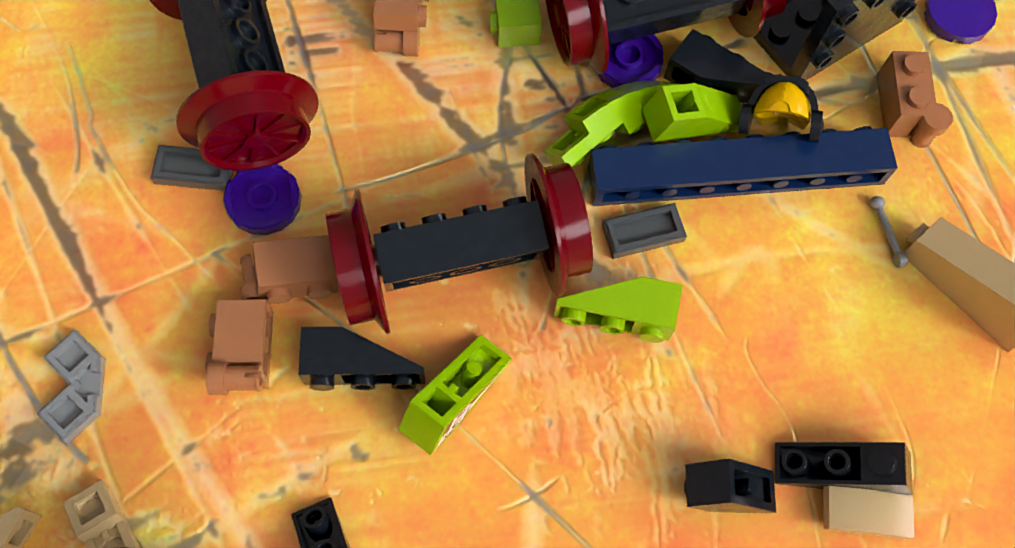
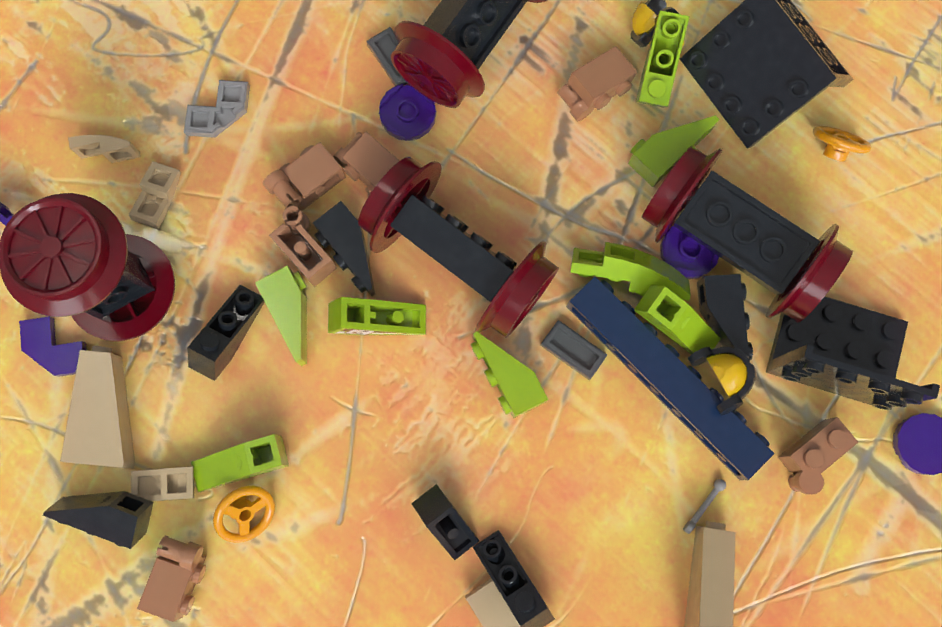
camera: 55 degrees right, 10 degrees up
none -> lime slope [255,266,307,366]
none -> nougat hinge [269,206,337,287]

